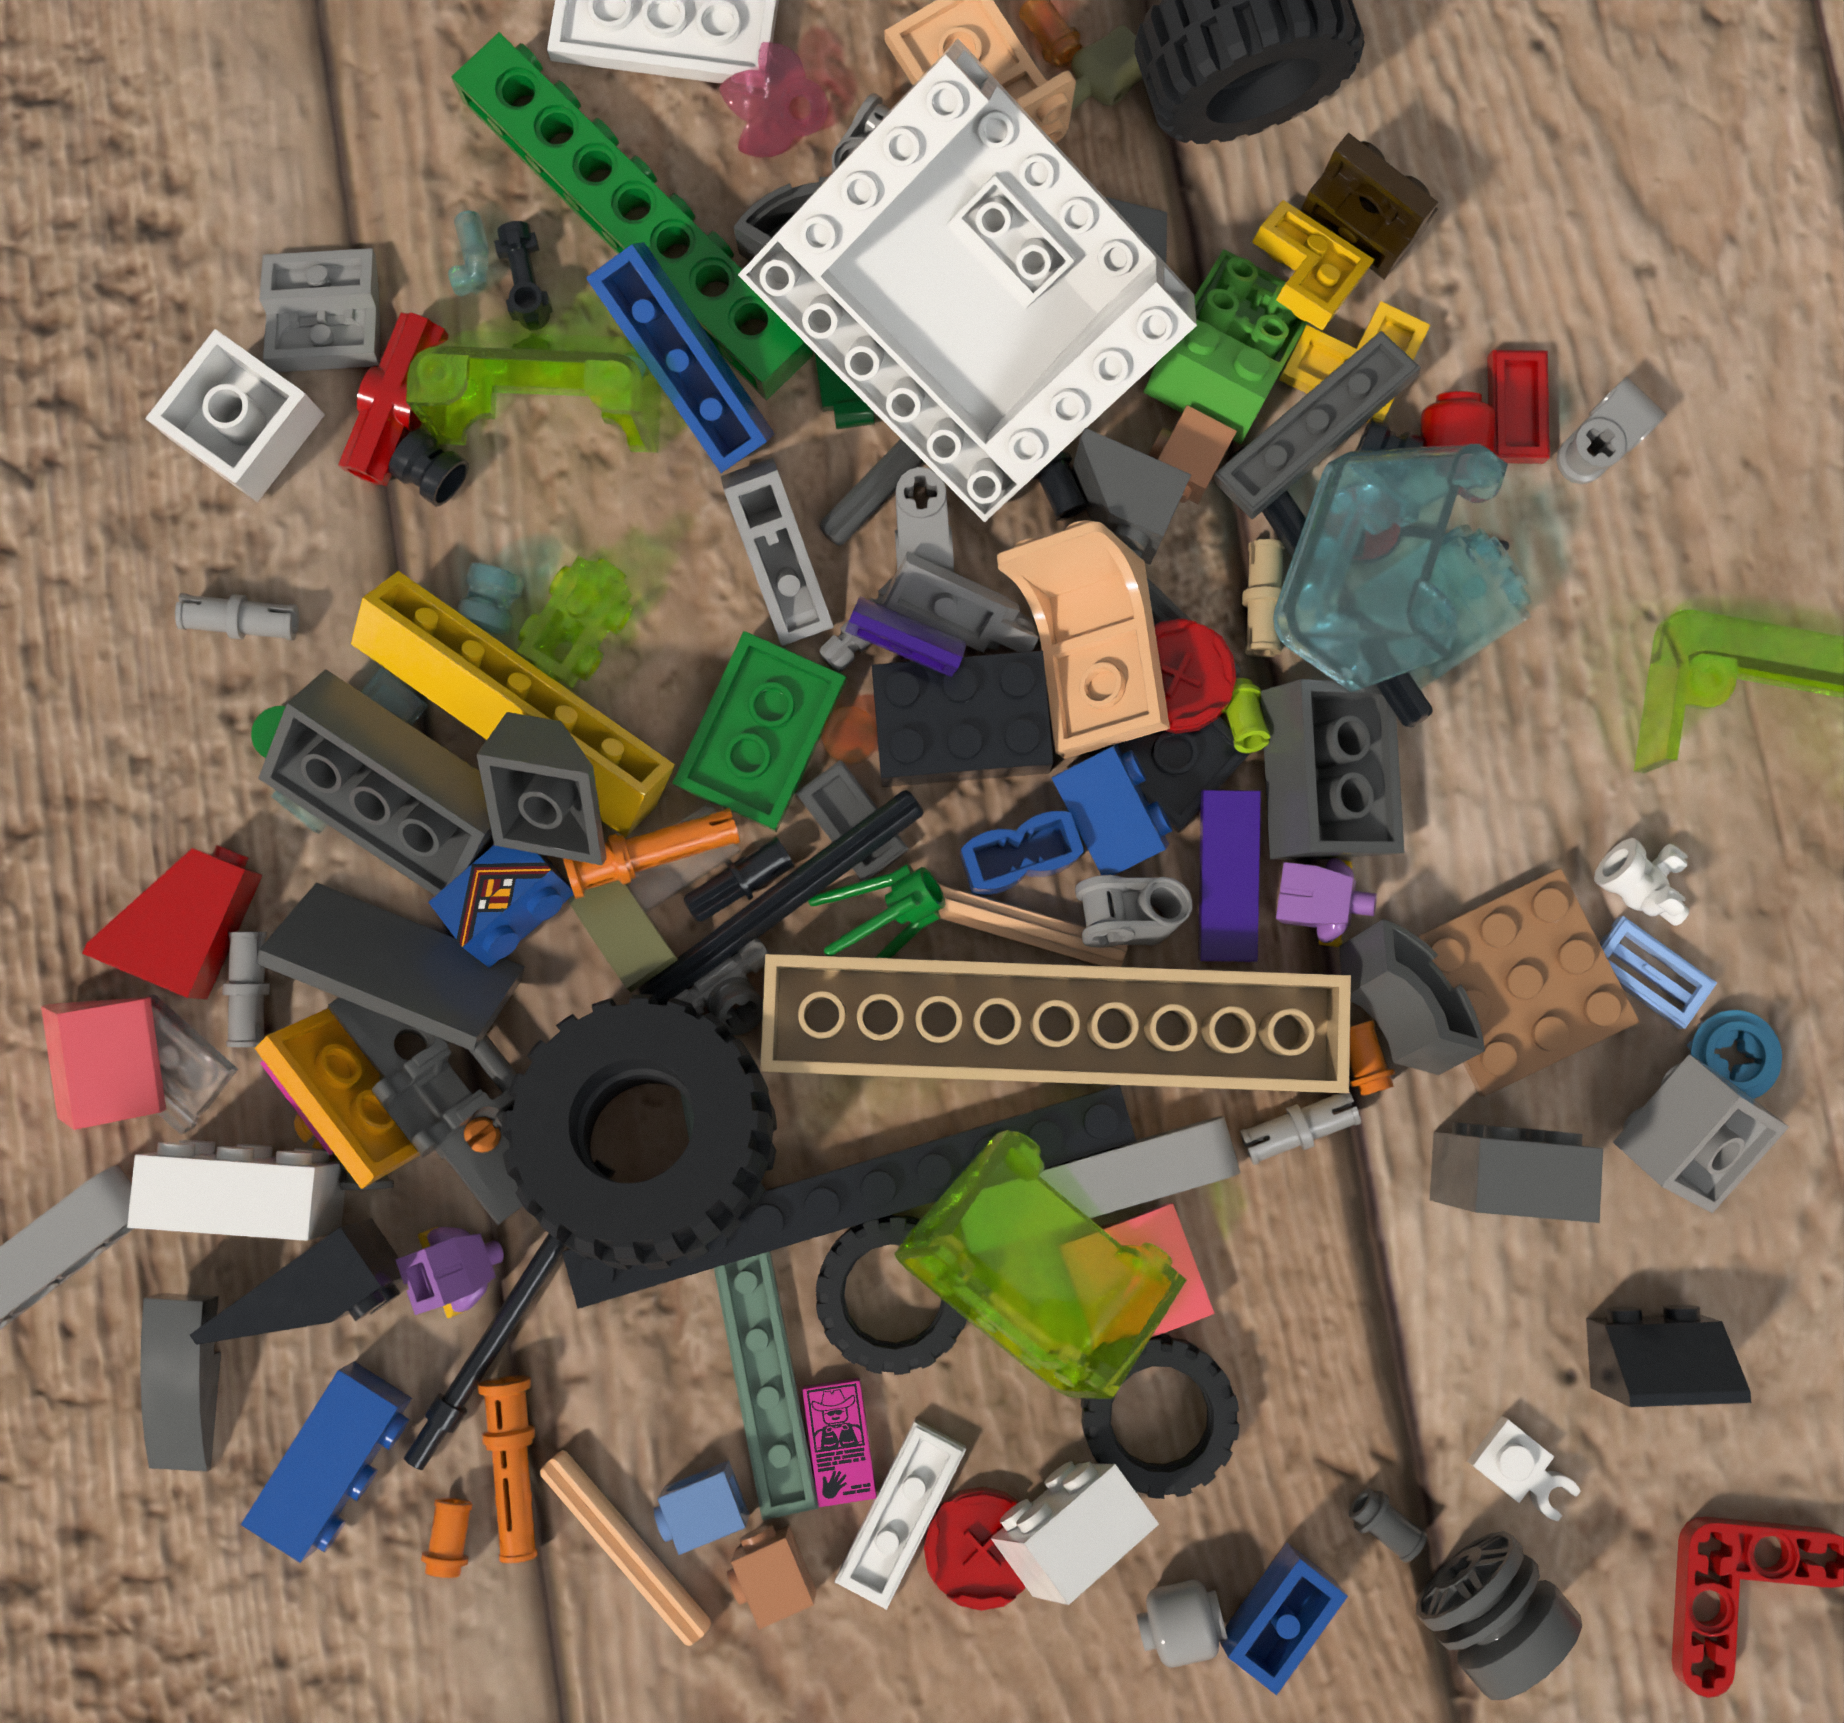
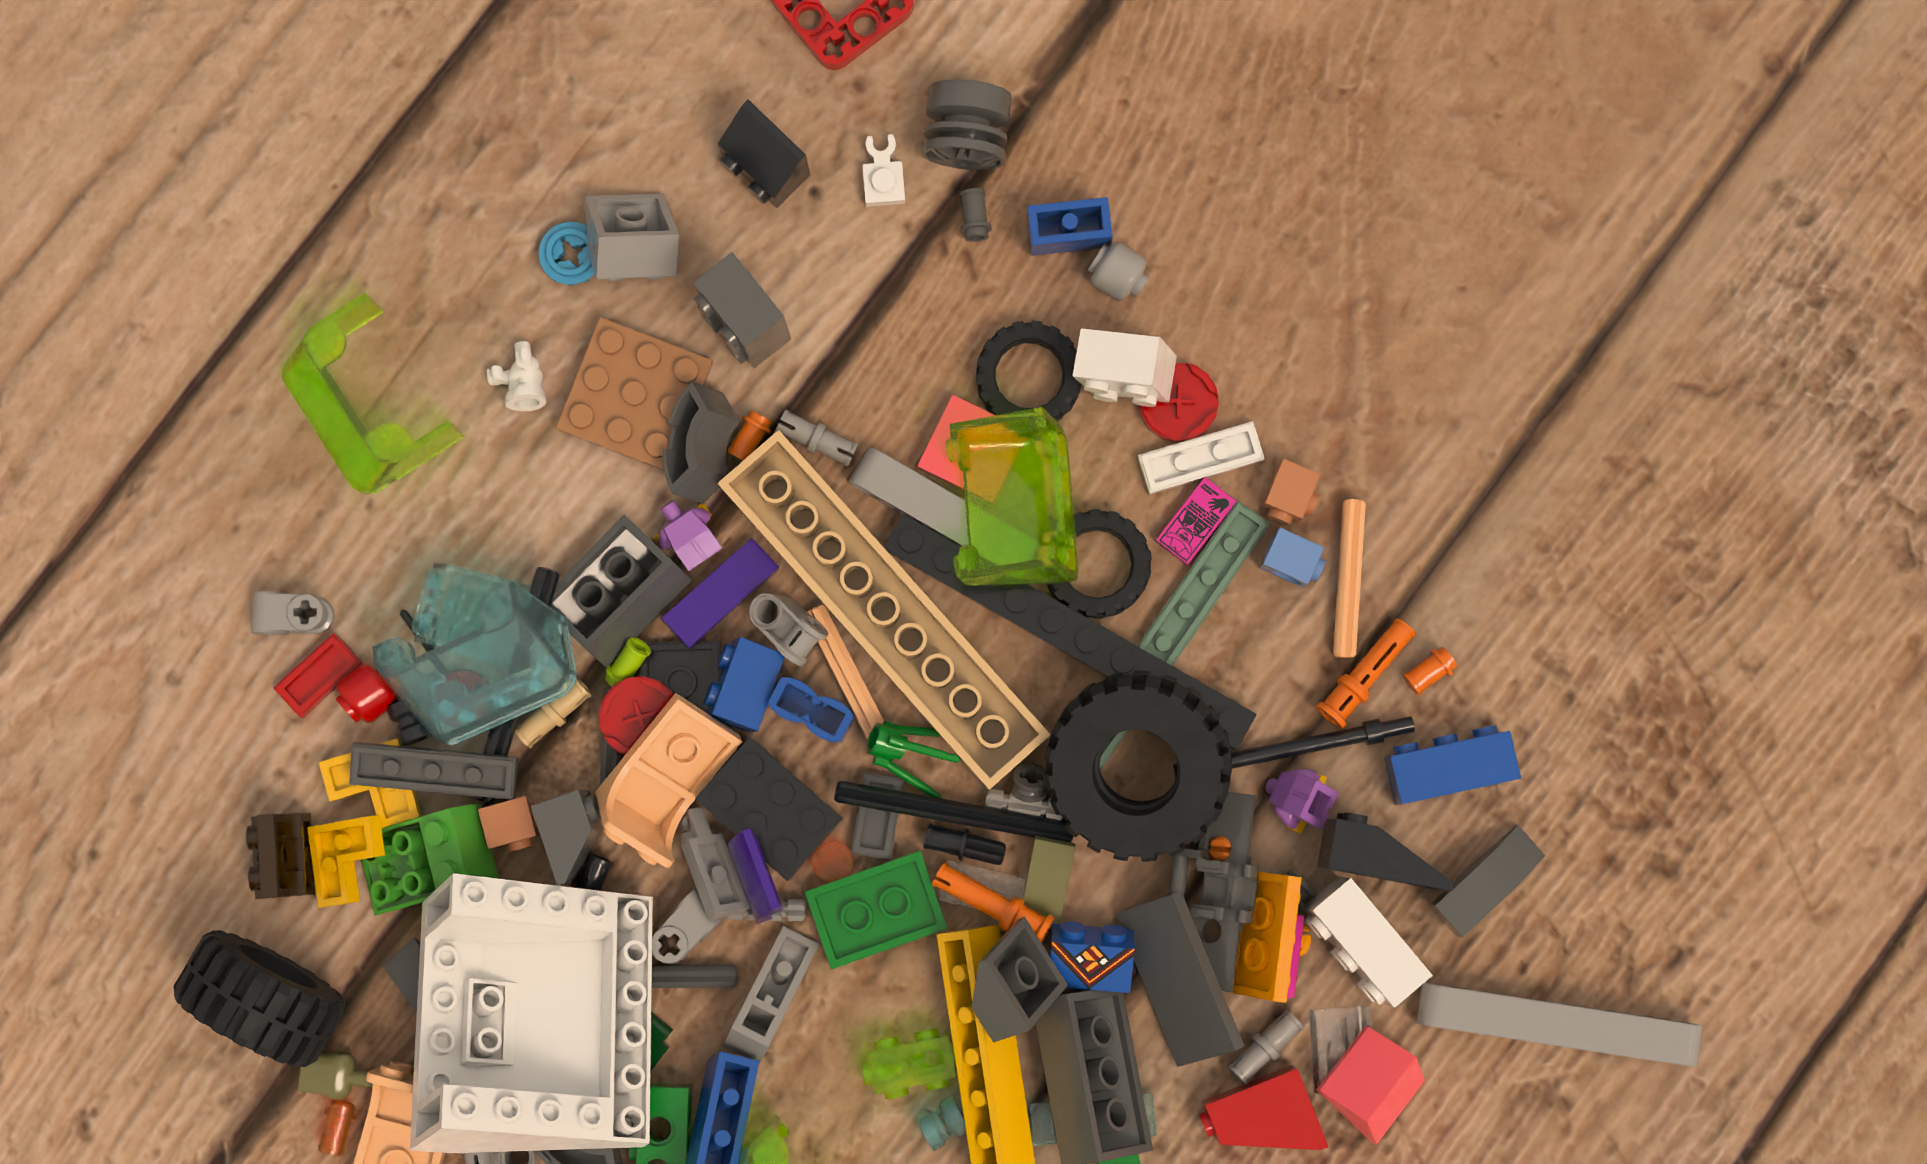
camera: 135 degrees left, 0 degrees up
light blue tile [1599,916,1717,1029] -> none

